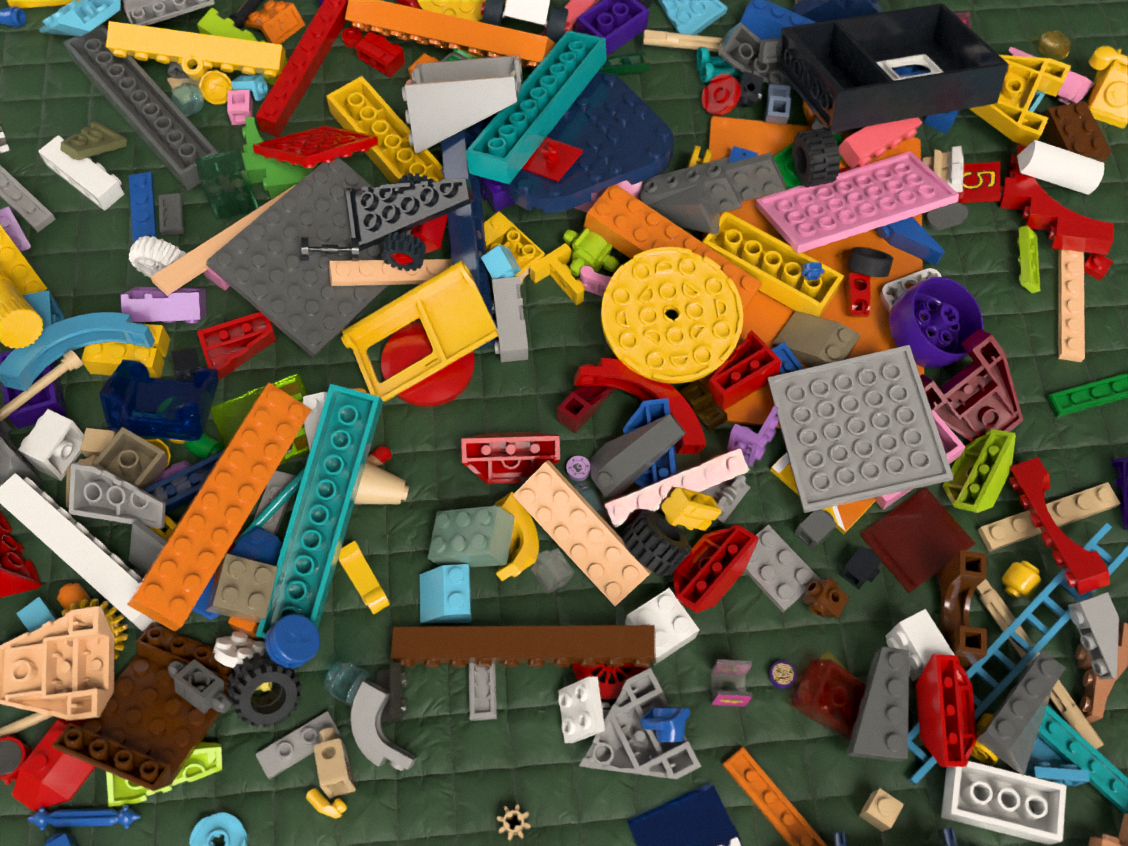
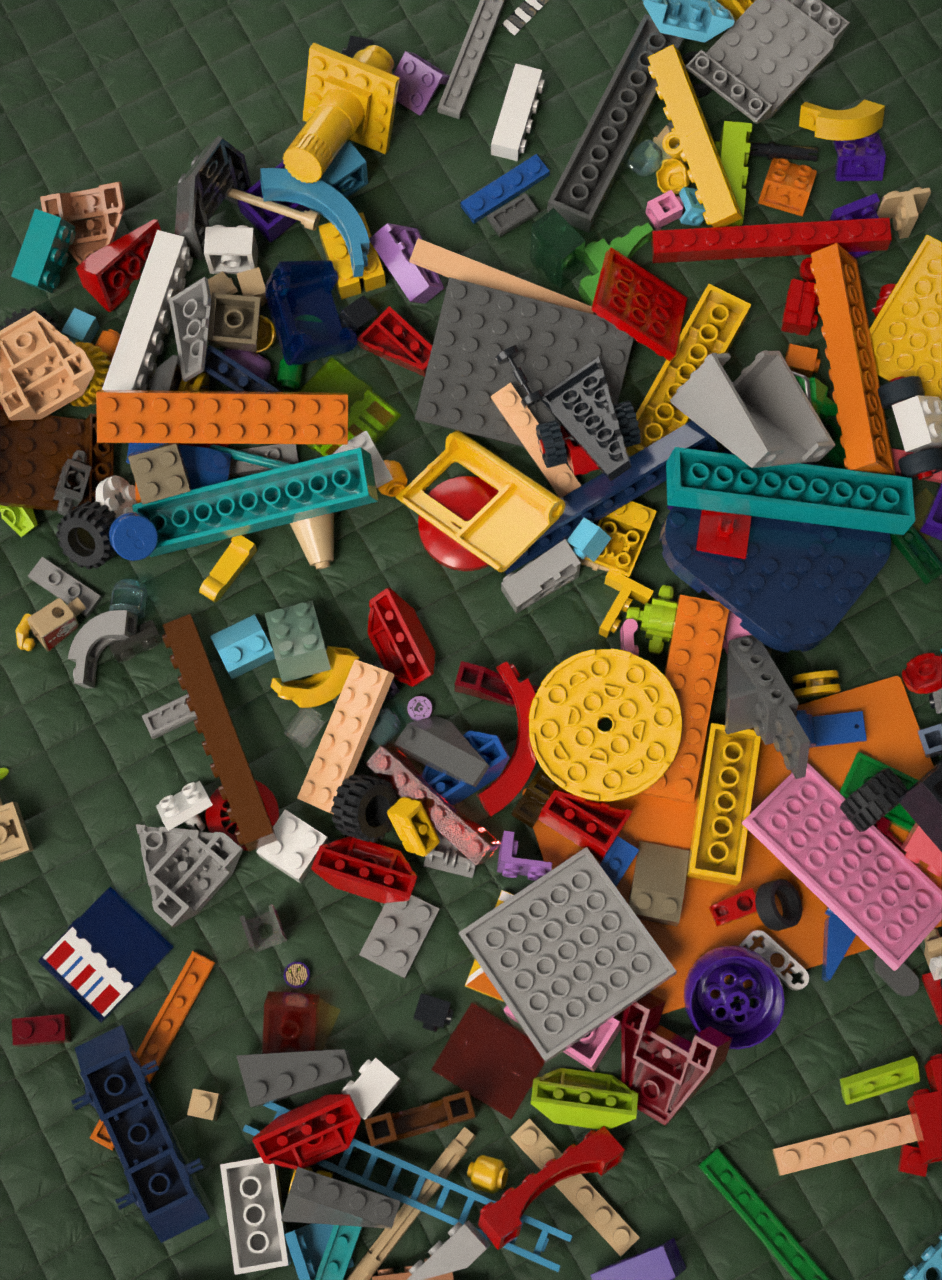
camera: 70 degrees right, 10 degrees up
olive wing [60,121,127,160] -> none
white gear [129,236,186,278] -> none
red arm [367,446,392,466] -> none
tan gear [497,805,531,841] -> none
blue piece [640,707,690,742] -> none
dark grey brick [794,509,837,551] -> none
blue plate [801,262,825,280] -> none
reddish brown brick [802,578,849,618] -> none

